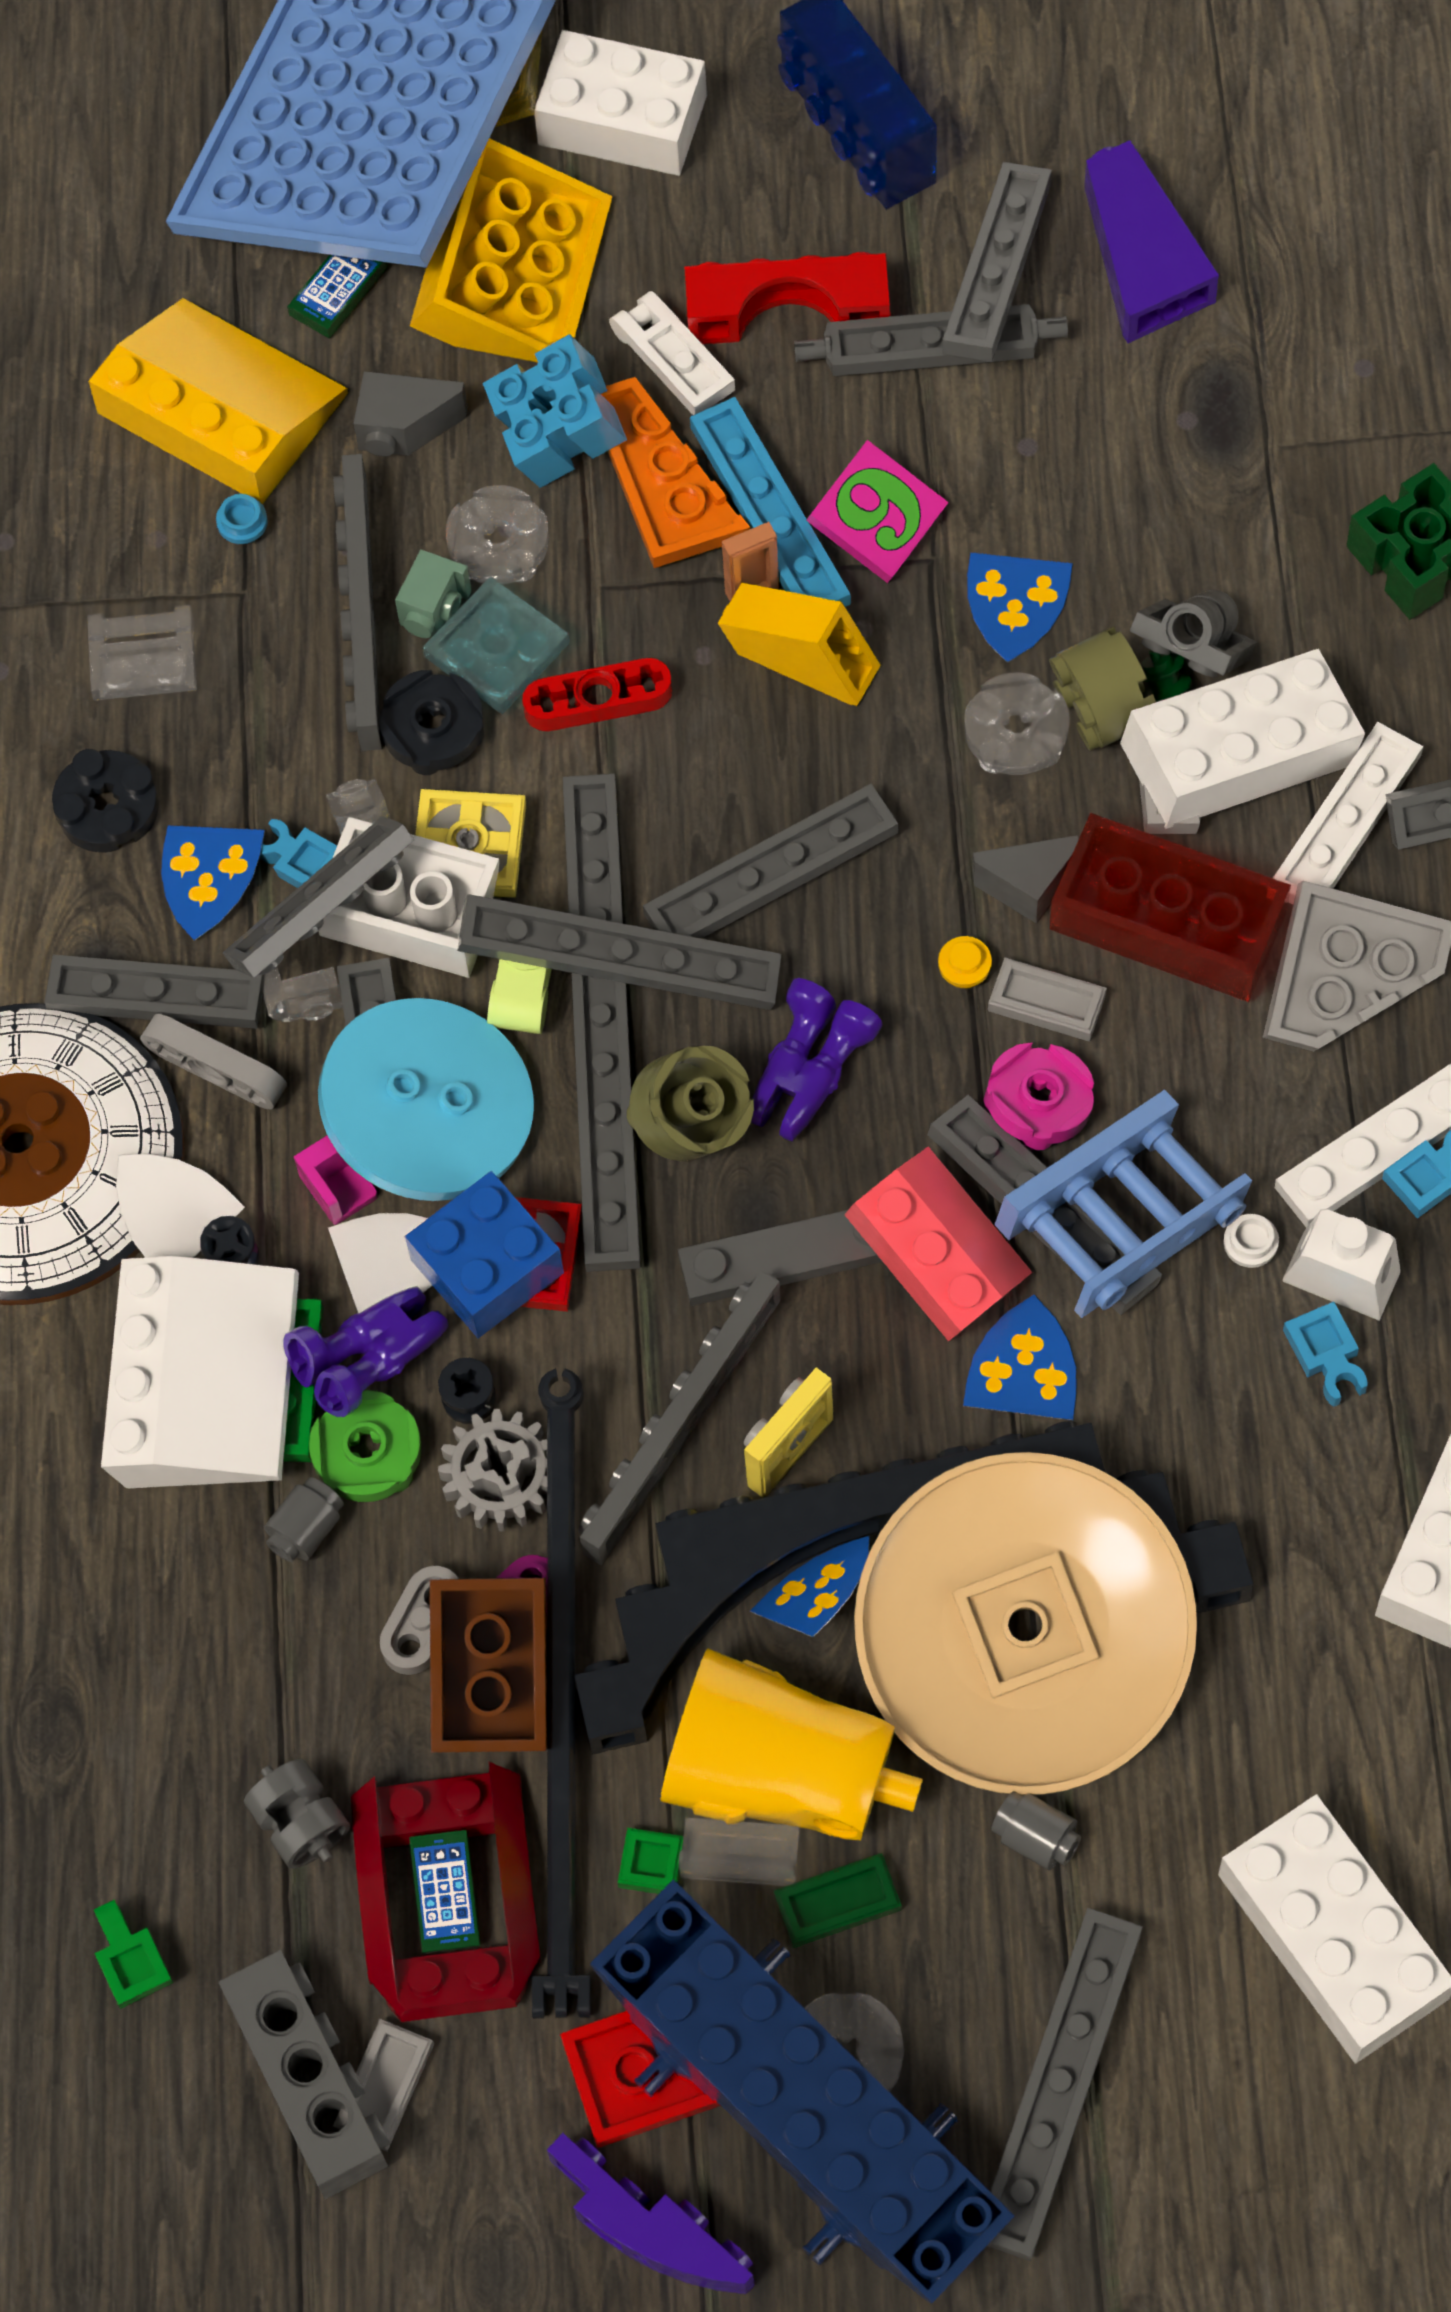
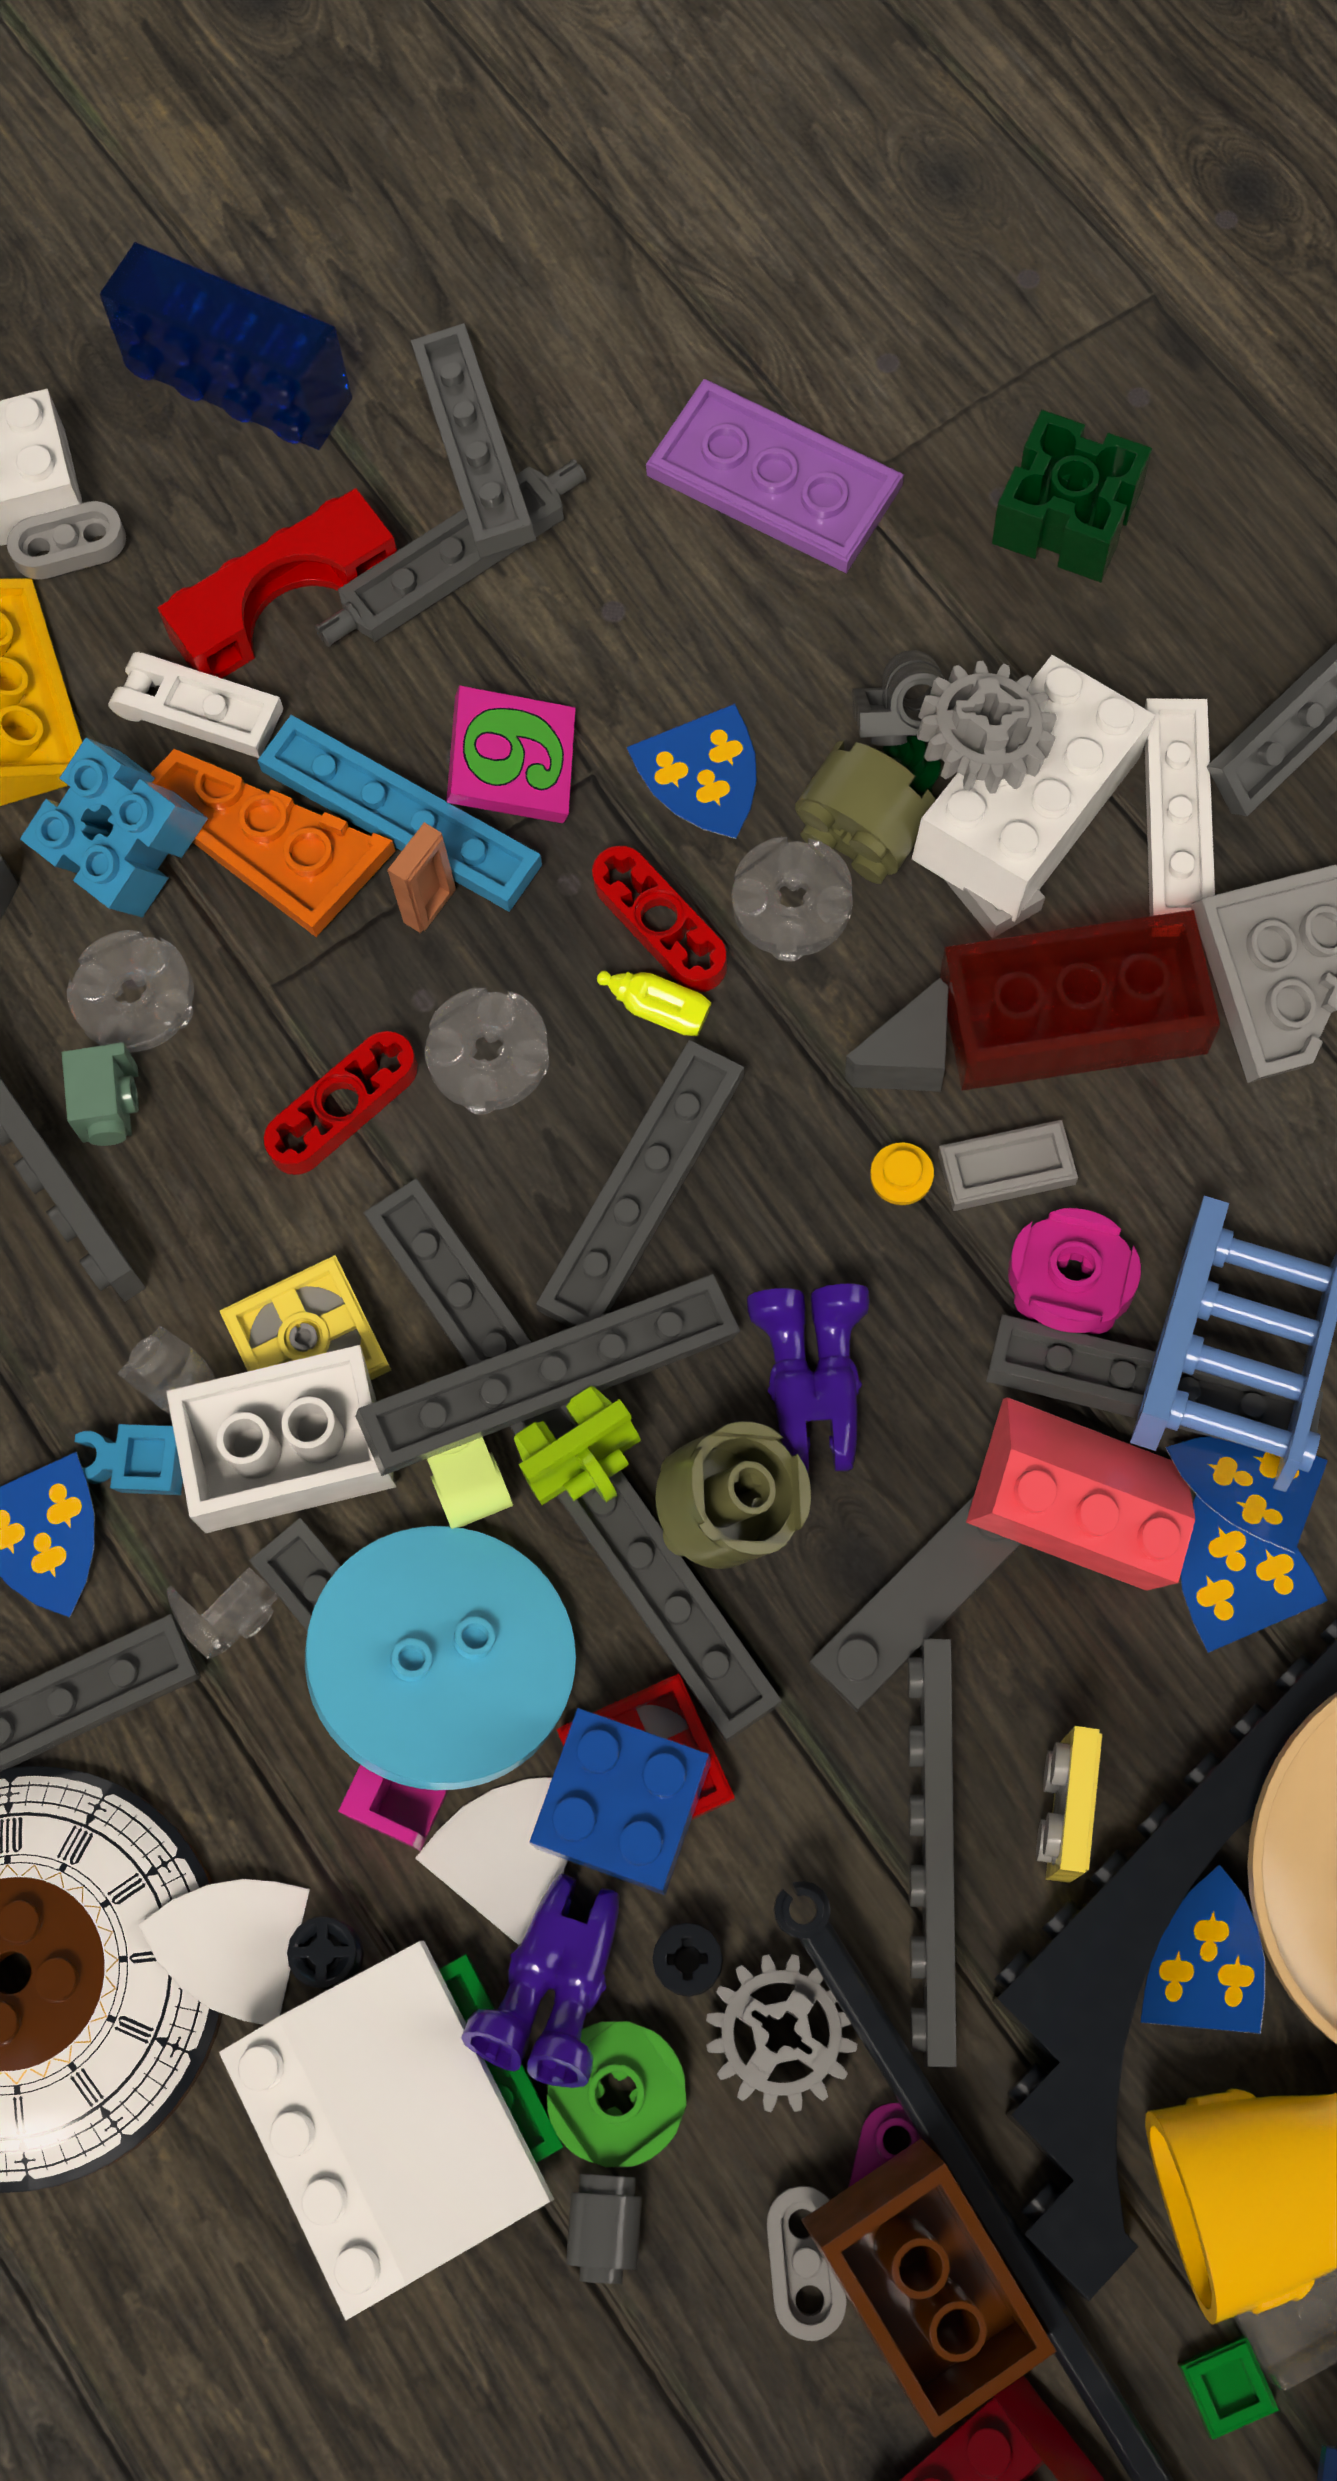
camera: 30 degrees left, 5 degrees up
light grey beam [140,1014,287,1109] -> none
dark grey plate [222,816,414,978] -> none
black plate [380,670,484,775] -> none
clear light blue plate [423,576,570,714] -> none
yellow slope [718,583,881,706] -> none
dark purple slope [1084,140,1219,343] -> none
none -> light grey plate [7,501,126,579]
none -> clear plate [425,988,550,1115]
none -> lime hips [514,1386,641,1505]
none -> red beam [592,846,727,992]
none -> neon yellow piece [597,971,712,1036]
none -> medium lavender tile [646,379,904,573]
none -> light grey gear [917,661,1057,794]
none -> blue sticker [1166,1437,1328,1553]

